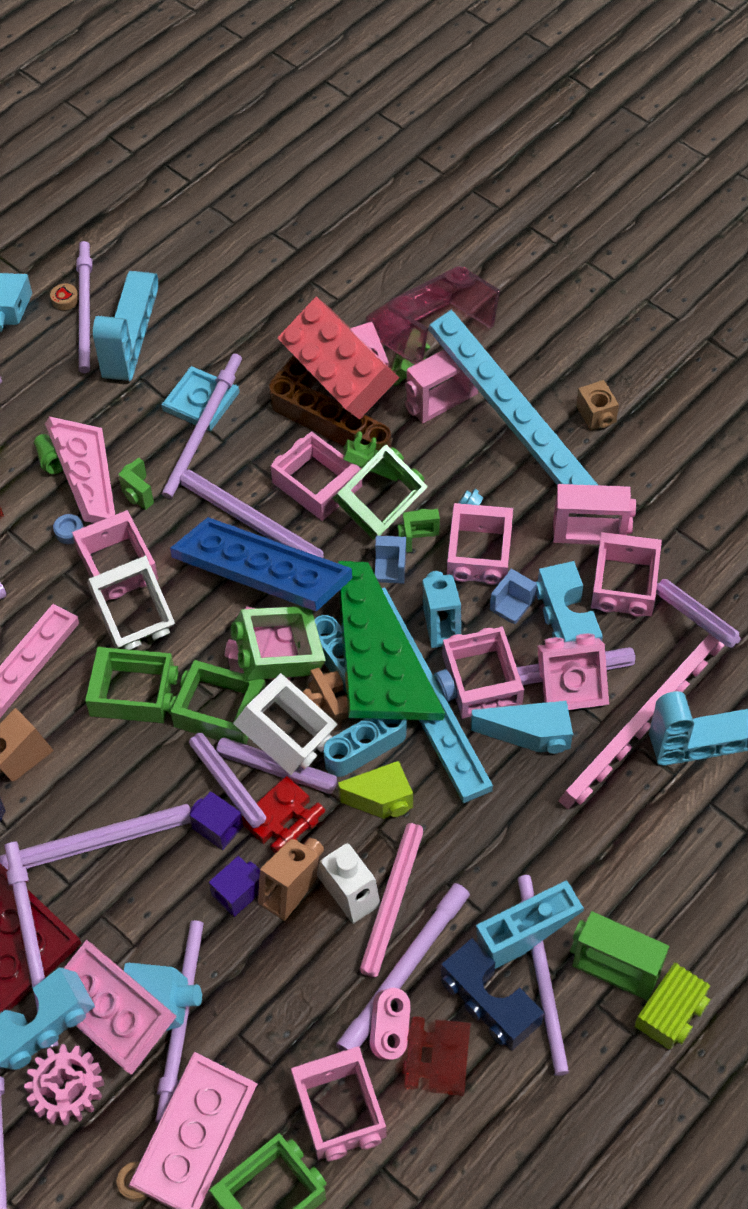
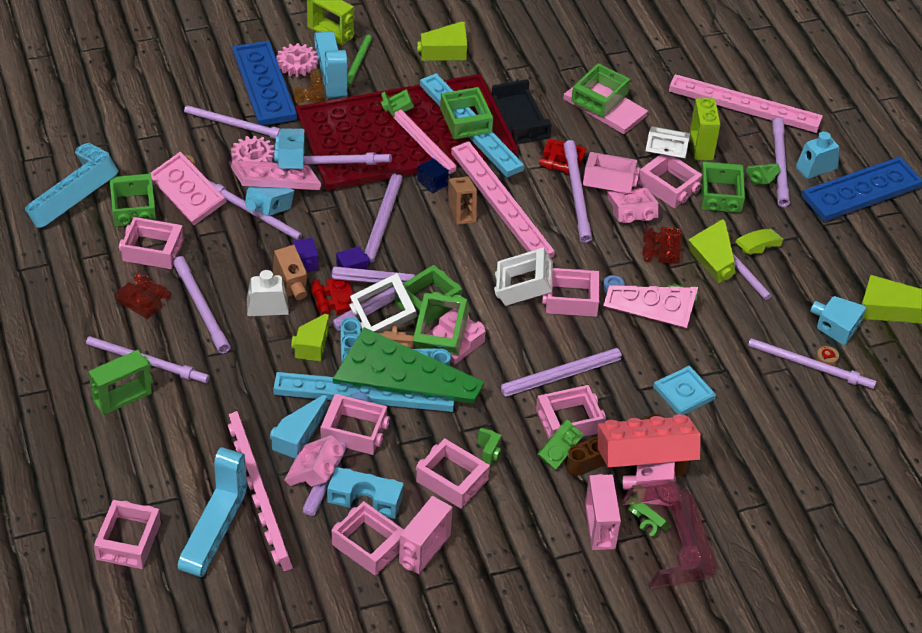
camera: 115 degrees right, 10 degrees down
bright green window [85,647,178,723] -> none
medium azure beam [93,271,158,381] -> none
bright green bracket [118,458,154,510] -> none
lavender bar [162,354,242,499] -> none
blue plate [170,517,353,612] -> none
window [332,445,428,540] -> none
bright pink axle [360,823,423,978] -> none
bright pink plate [370,988,410,1060] -> none
medium blue panel [375,536,406,583] -> none
medium azure torso [422,571,461,648] -> none
medium azure plate [428,309,598,485] -> none
dark blue arch [441,938,544,1051] -> none
medium azure plate [458,489,483,505] -> none
medium azure slope [476,880,584,969] -> none
medium blue panel [490,569,537,624] -> none
medium nougat brick [576,380,619,431] -> none
lime brick [635,963,711,1050] -> none
lavender axle [656,579,741,648] -> none

